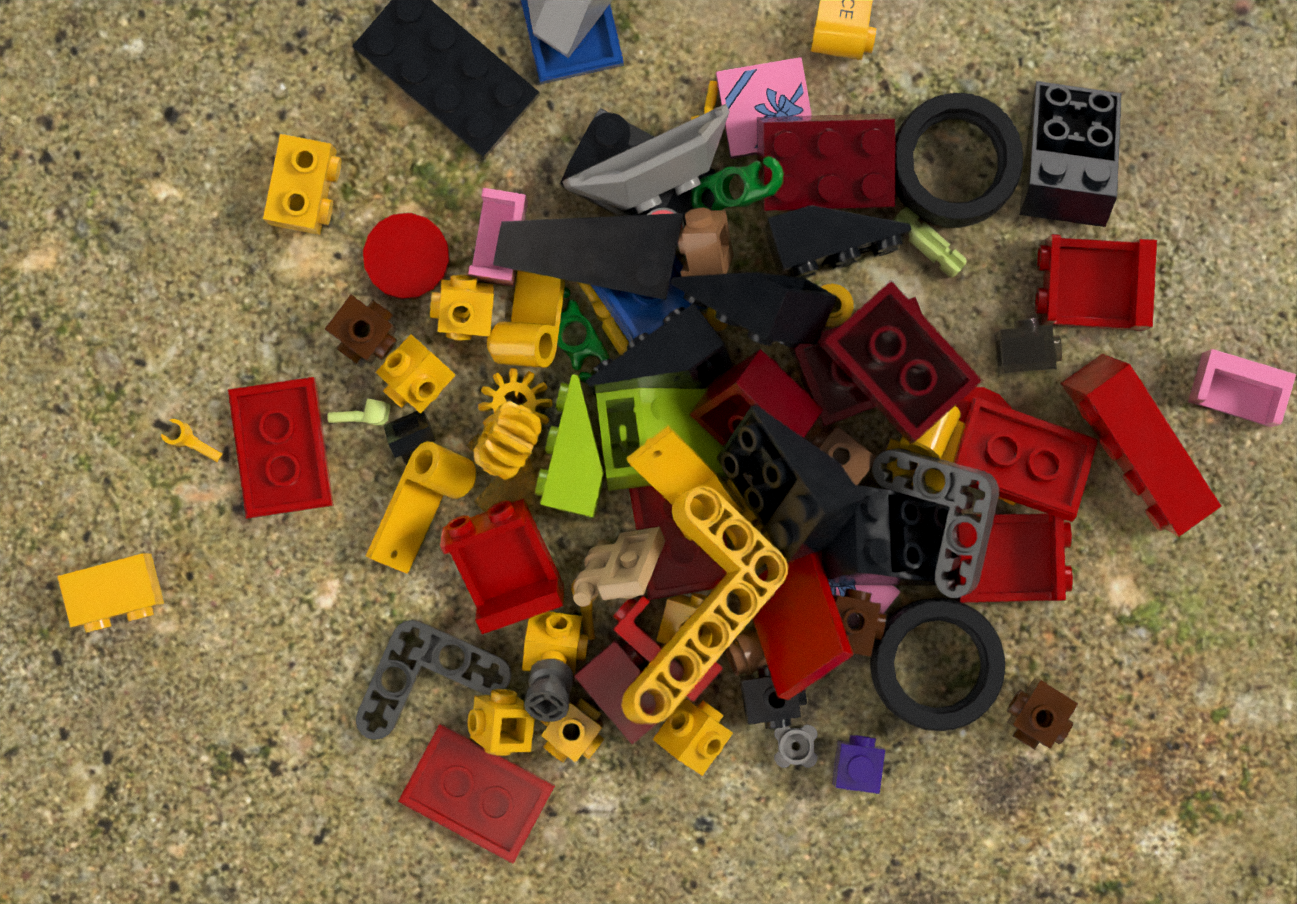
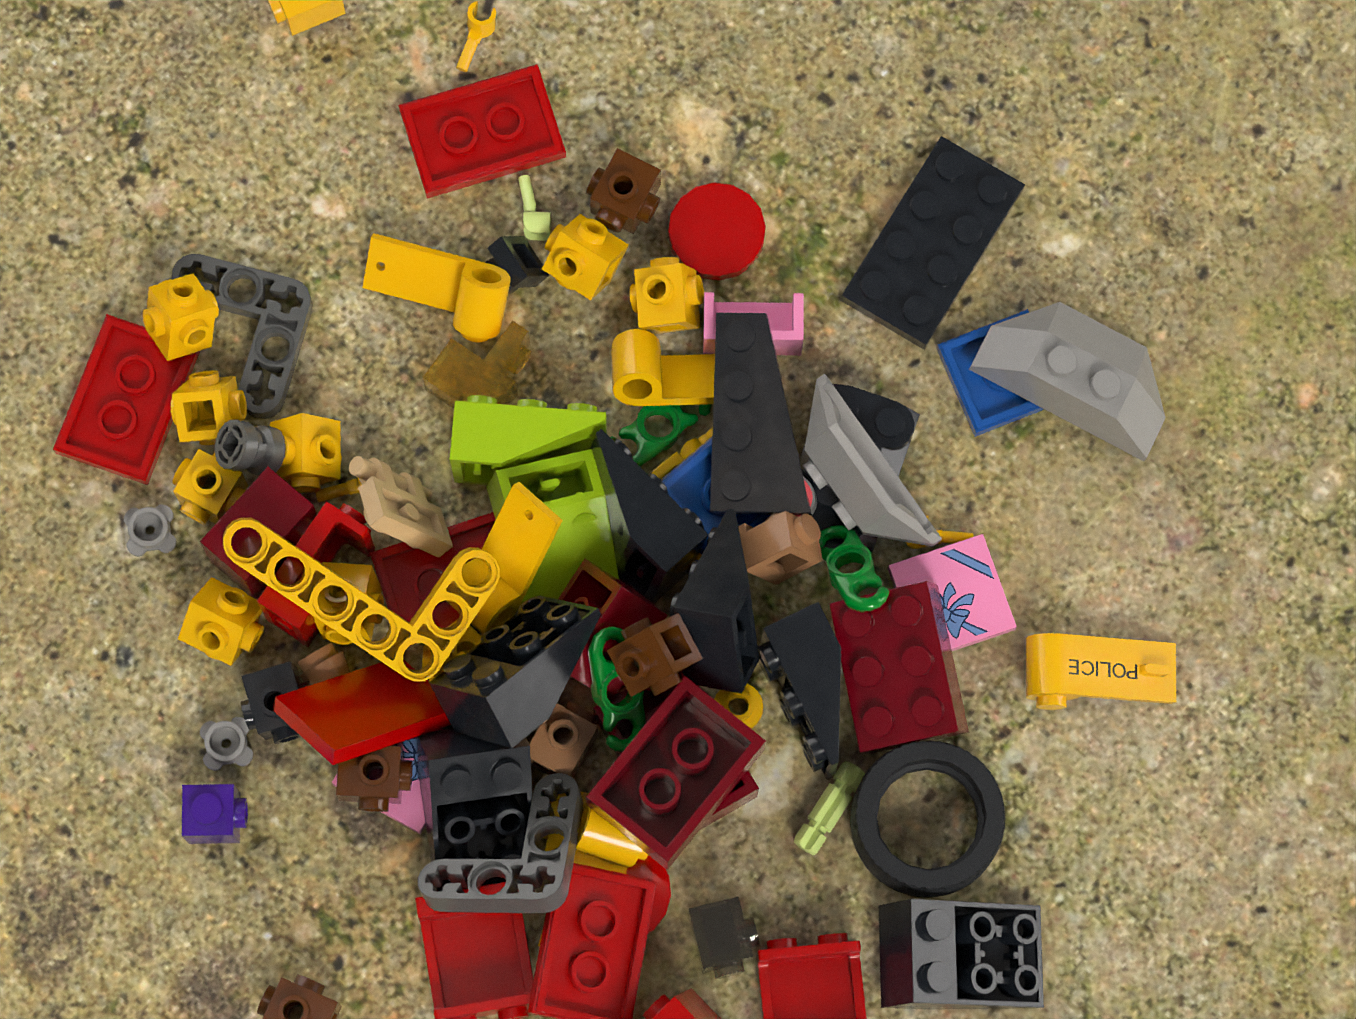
camera: 80 degrees right, 10 degrees down
yellow brick [263,134,341,235] -> none
red panel [440,498,564,635] -> none
yellow gear [474,401,541,480] -> none
yellow gear [478,368,553,426] -> none
black tyre [870,598,1005,731] -> none
none -> light grey plate [124,504,176,557]
none -> yellow brick [143,273,219,361]
none -> green piece [588,627,646,753]
none -> reddish brown brick [607,613,703,697]

